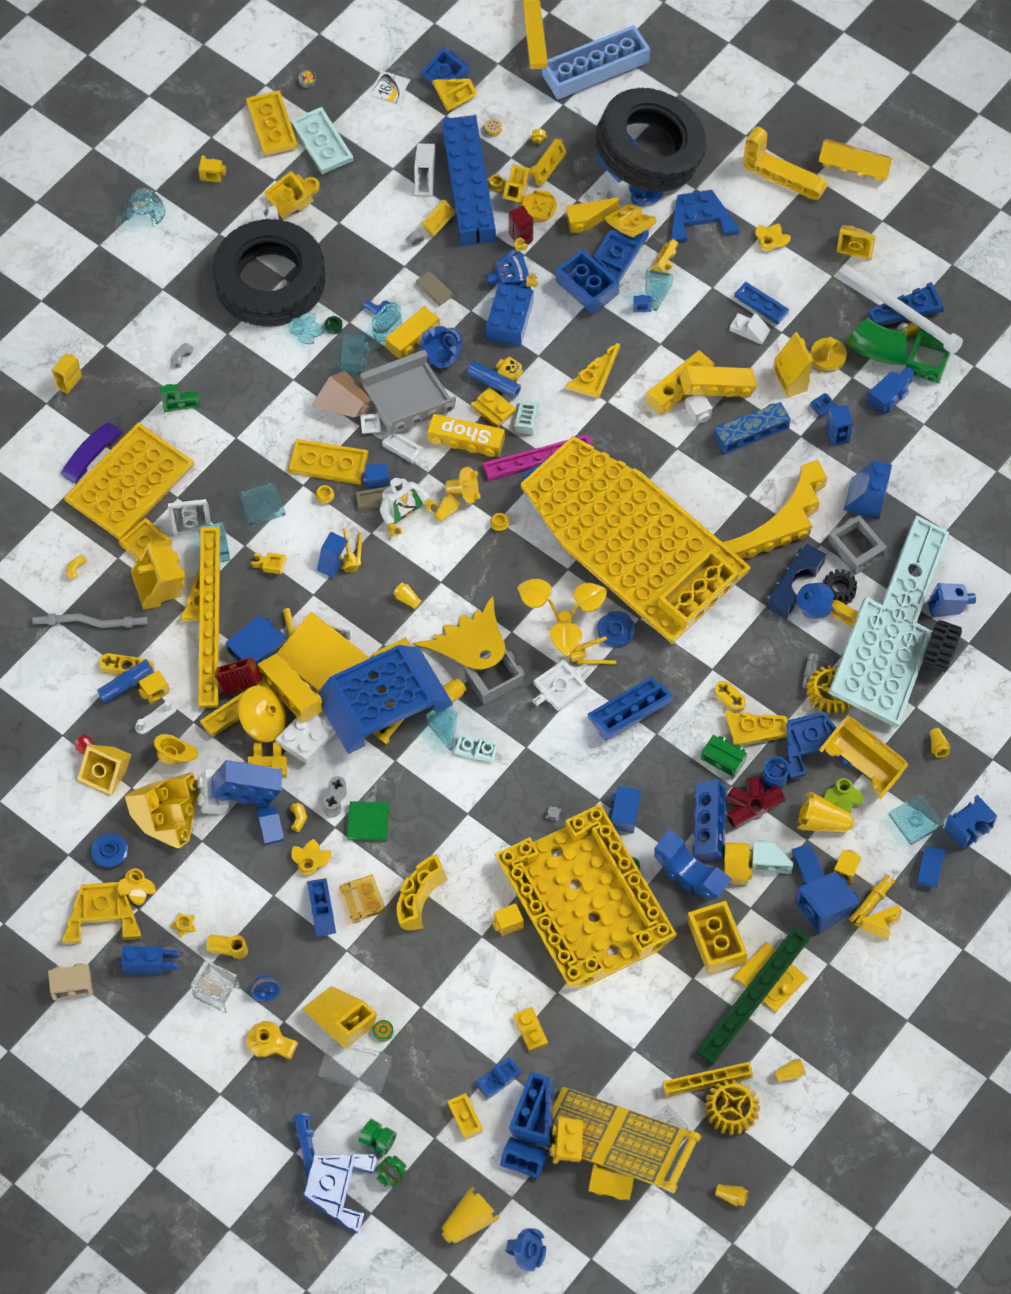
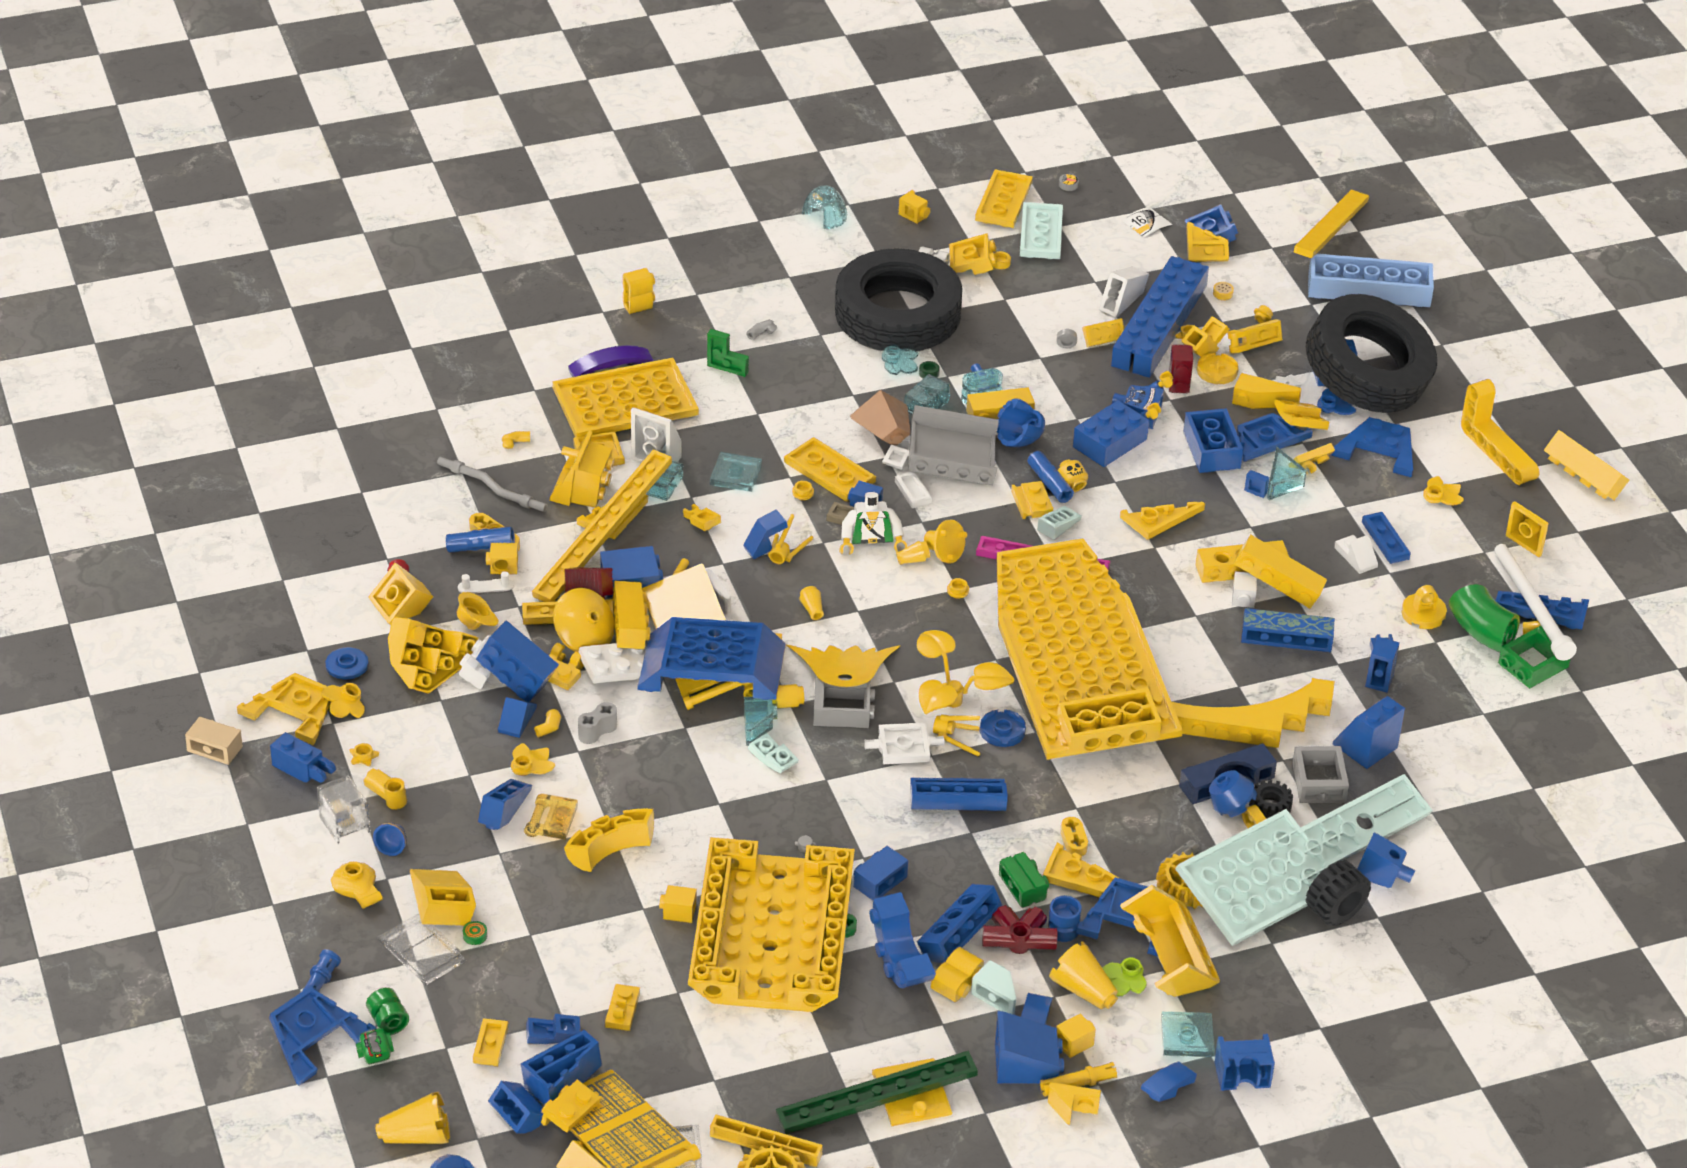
camera: 30 degrees right, 20 degrees down
green tile [347,801,389,841] -> none
dark tan tile [416,270,453,306] -> none
yellow brick [427,414,505,457] -> none
yellow brick [687,901,748,975] -> none
yellow slope [773,332,813,398] -> none
blue hinge [867,368,914,414] -> none
yellow cone [929,728,951,758] -> none

